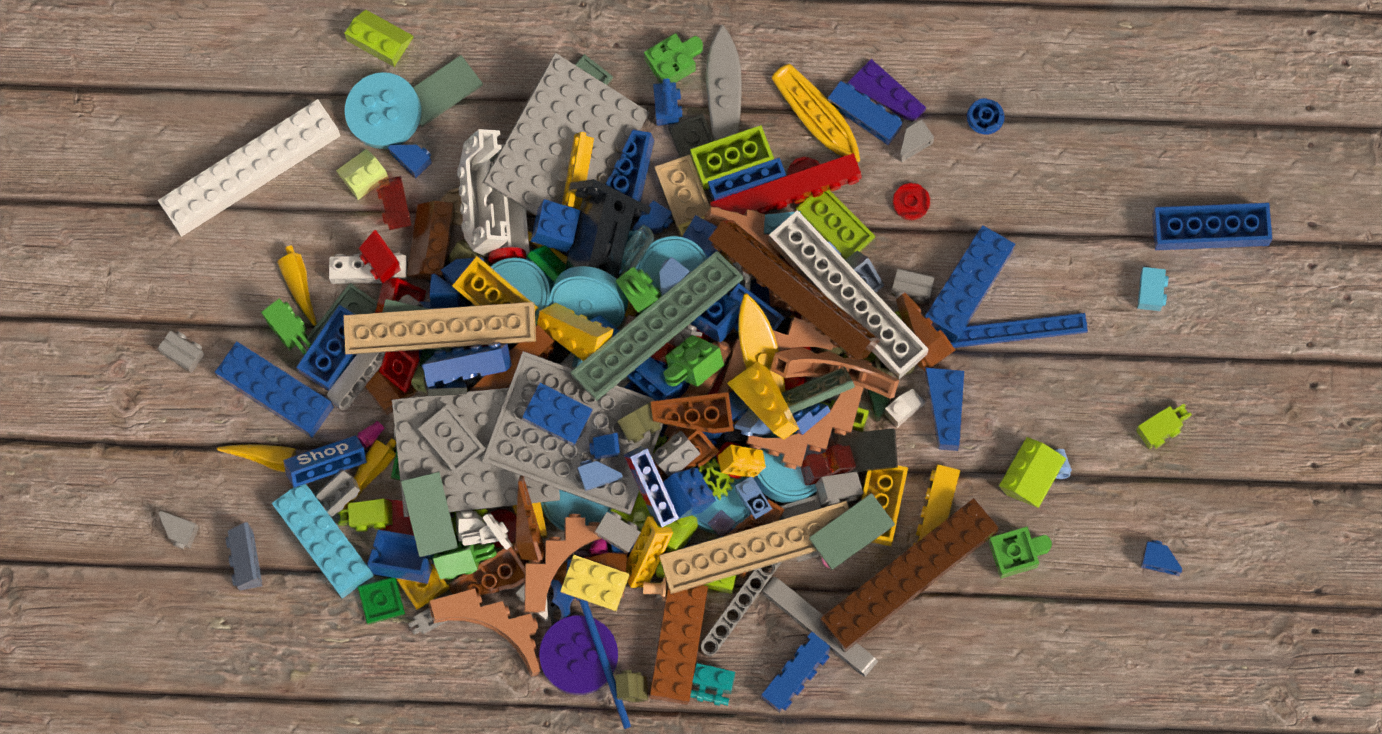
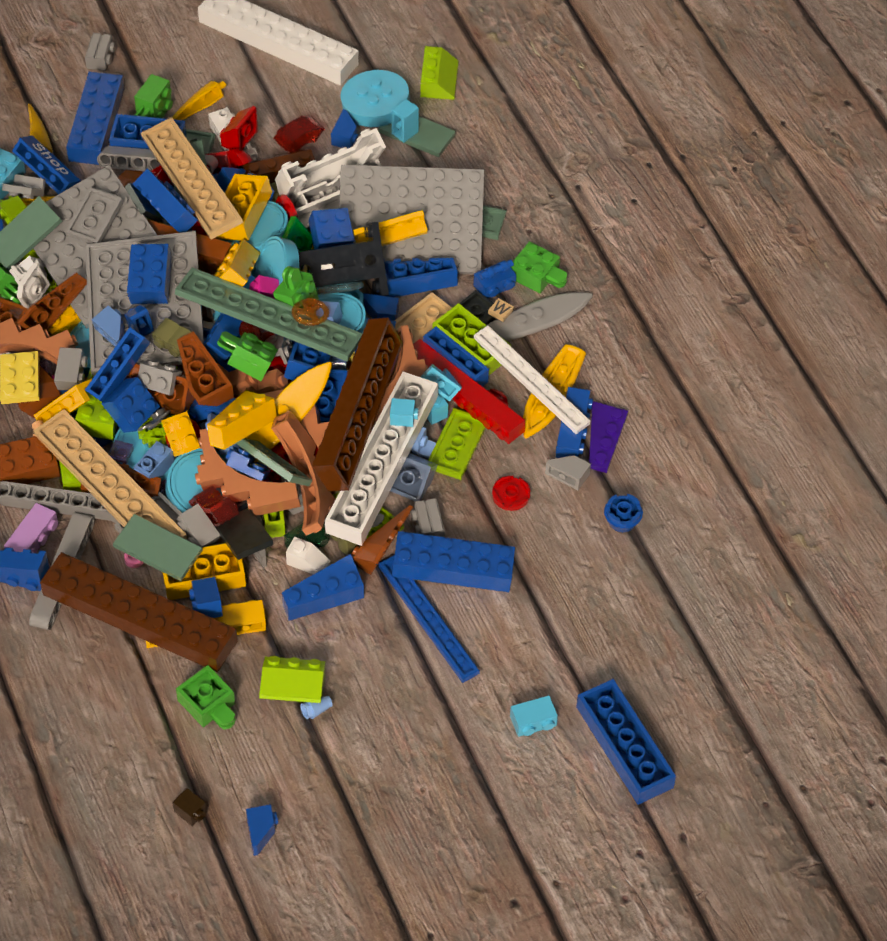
camera: 60 degrees right, 20 degrees down
yellowish green slope [336,149,389,200] -> none
lime brick [1136,404,1192,449] -> none
none -> lavender brick [4,503,58,554]
none -> dark grey plate [138,407,171,431]
none -> dark brown brick [172,788,207,826]
none -> blue brick [189,577,223,618]
none -> red brick [226,149,253,167]
none -> dark pink brick [249,275,279,299]
none -> clear orange piece [291,298,329,326]
none -> medium azure brick [390,398,419,427]
none -> medium azure brick [392,99,419,143]
none -> medium azure slope [421,364,462,402]
none -> white tile [474,325,590,434]
none -> tan tile [488,298,514,322]

